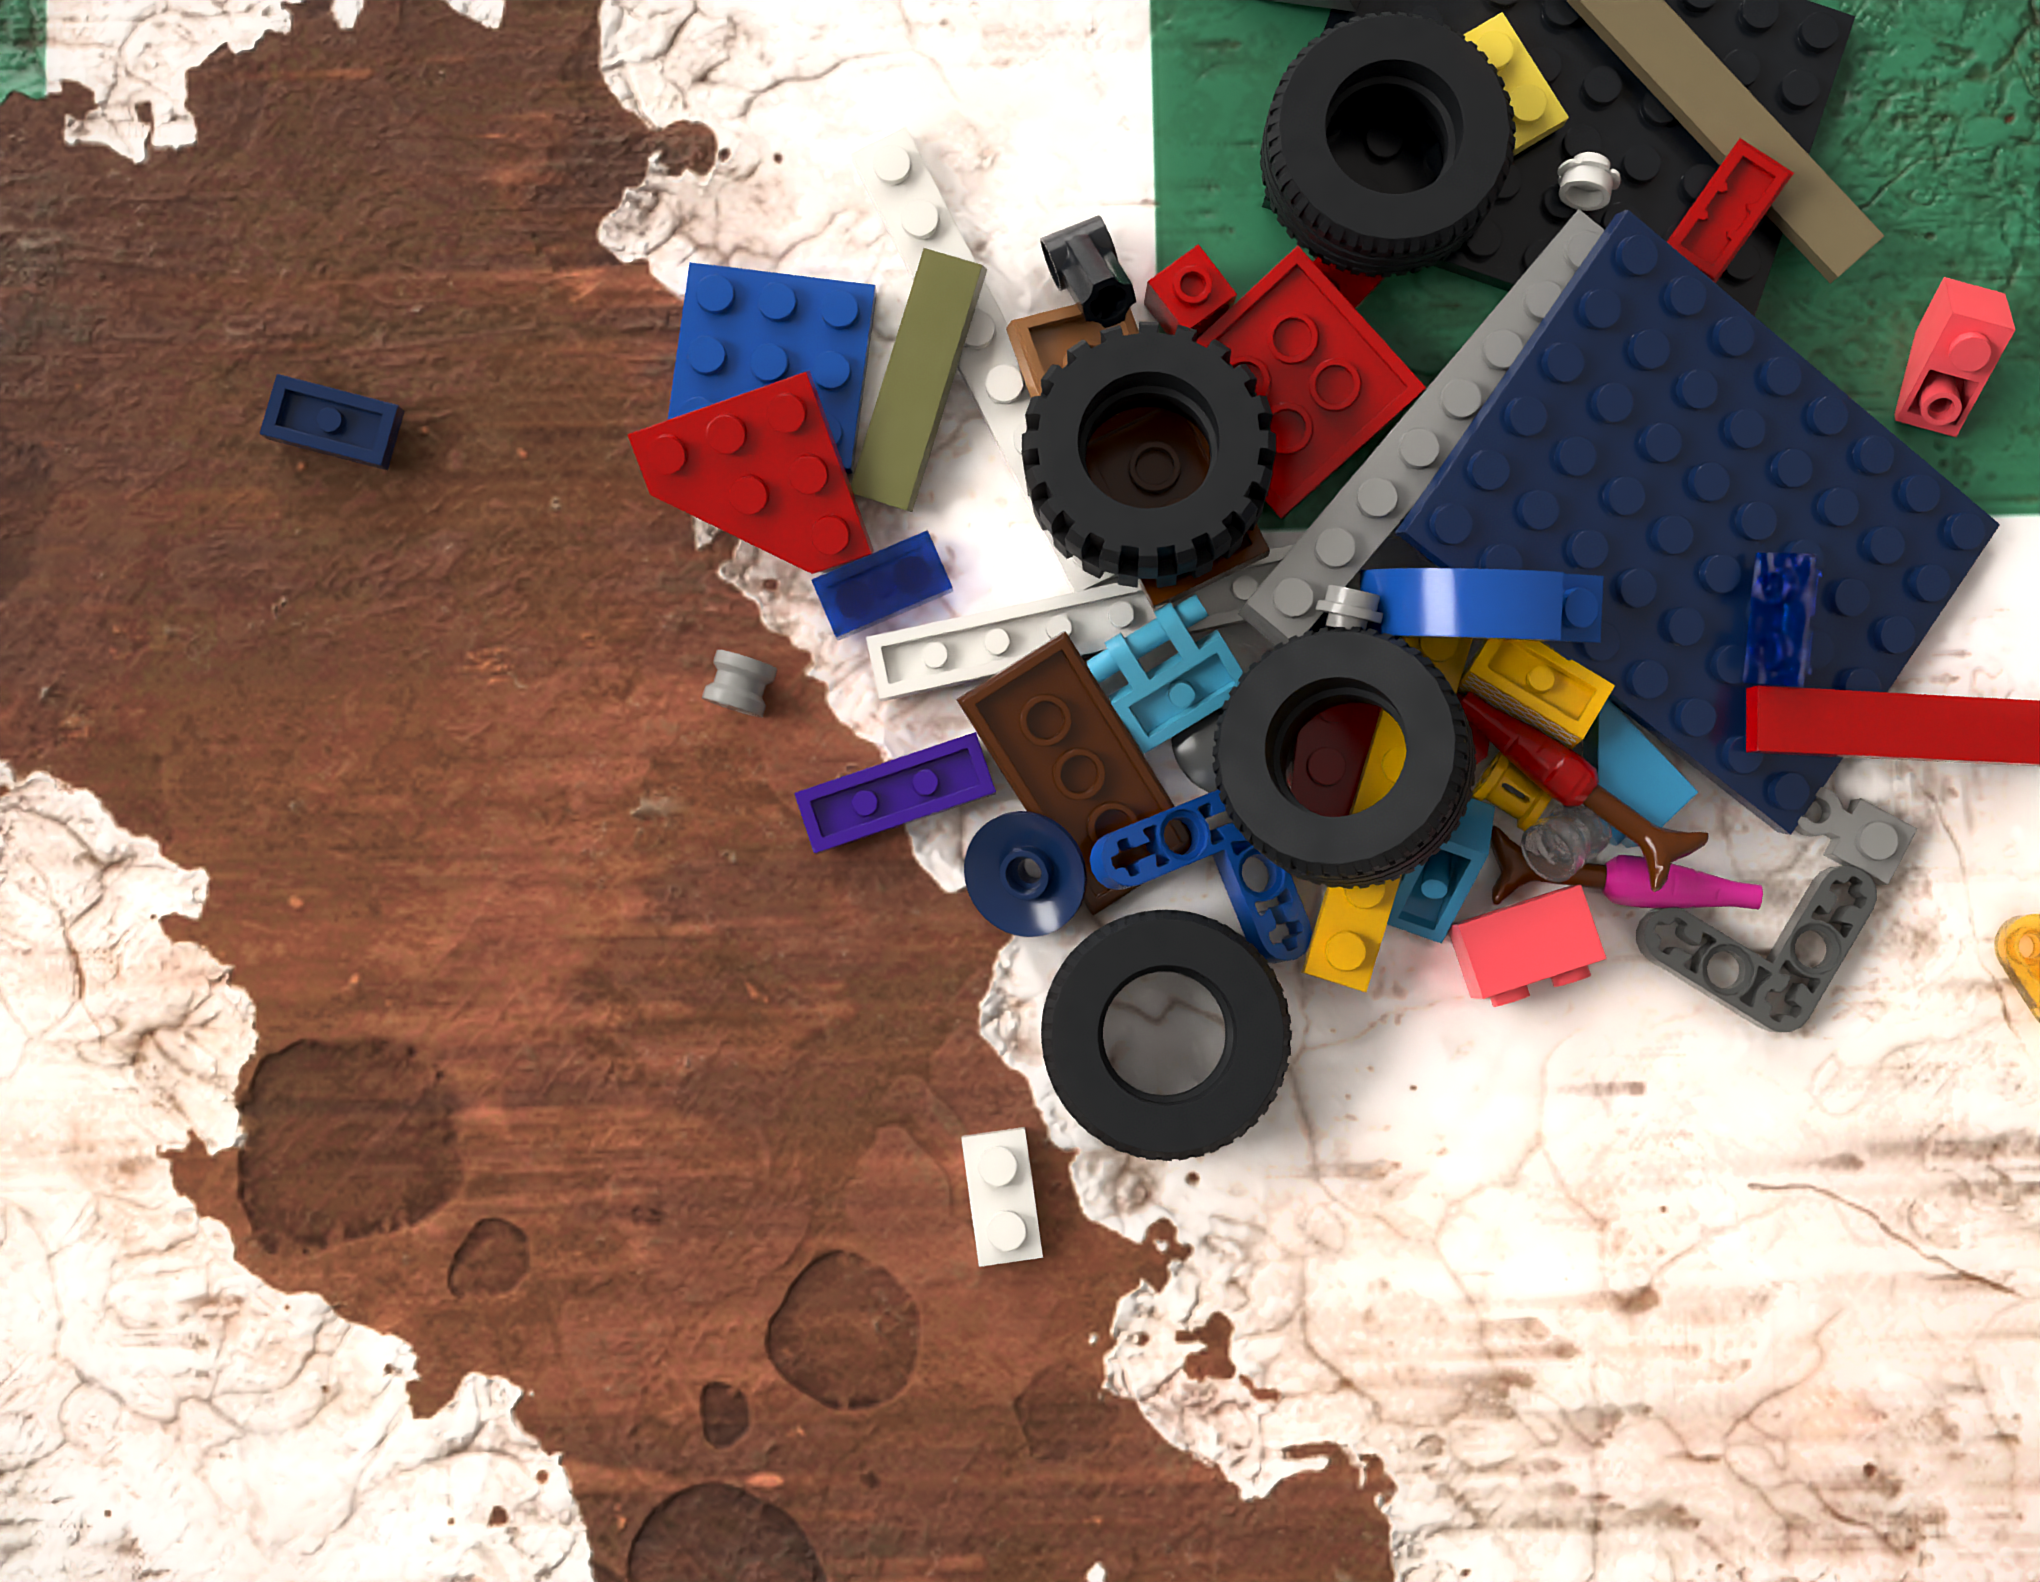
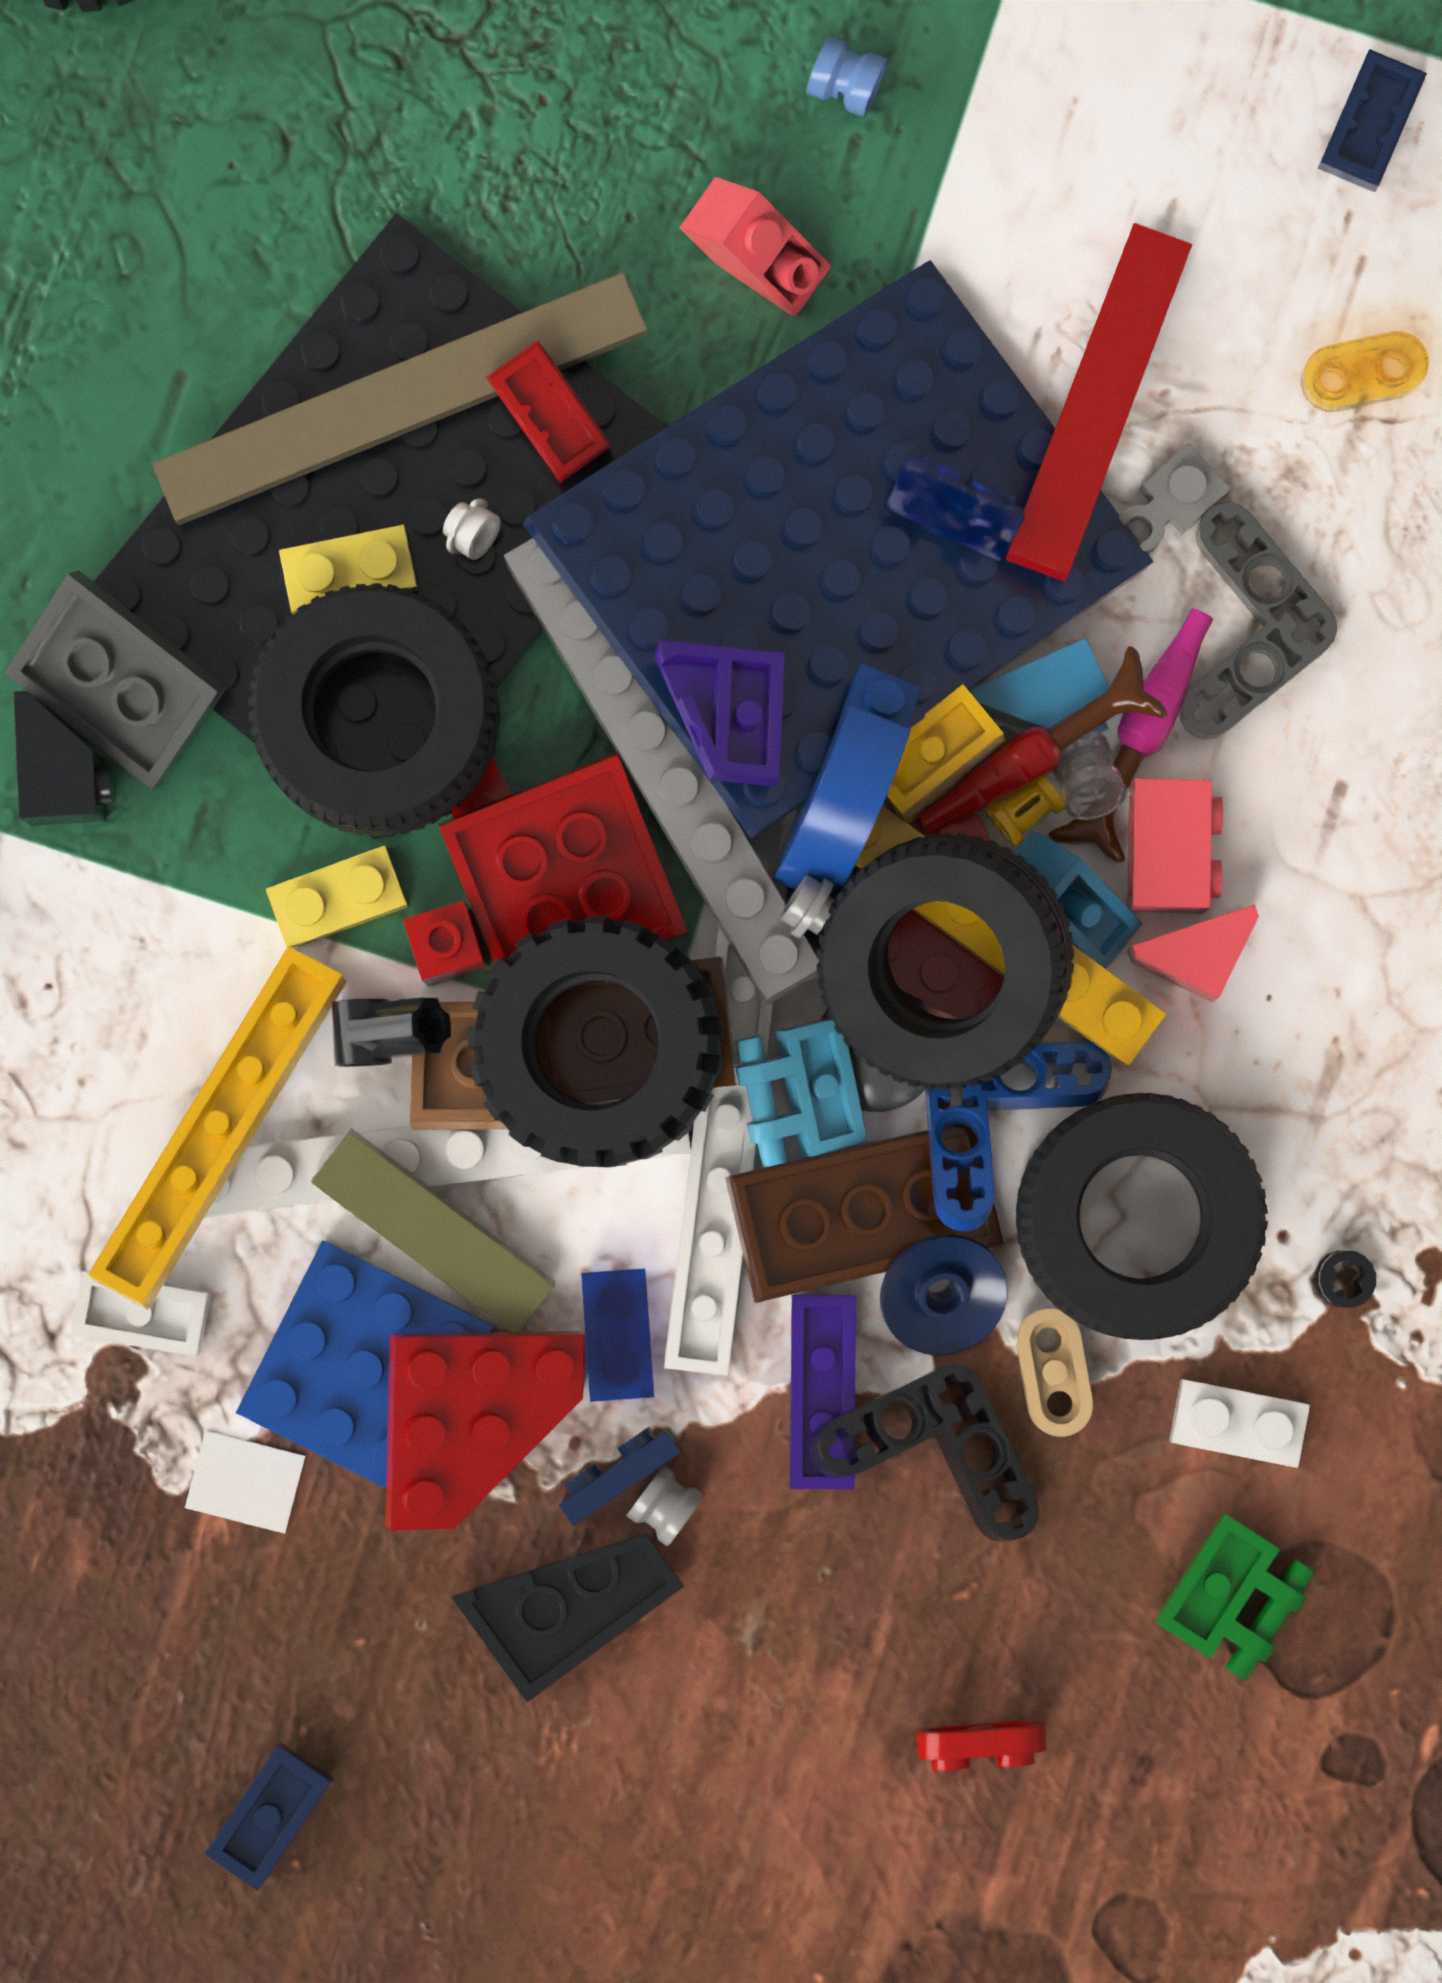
camera: 65 degrees left, 0 degrees up
none -> white plate [70,1271,211,1357]
none -> yellow plate [88,946,346,1310]
none -> white sticker [185,1430,305,1534]
none -> light yellow plate [266,845,409,949]
none -> black wing [451,1533,684,1702]
none -> dark blue plate [559,1427,682,1526]
none -> dark purple wing [655,640,785,786]
none -> black beam [809,1364,1039,1542]
none -> red plate [916,1720,1047,1771]
none -> tan plate [1016,1308,1093,1437]
none -> coral slope [1127,904,1259,1002]
none -> green plate [1153,1512,1316,1681]
none -> black bush [1313,1250,1376,1308]

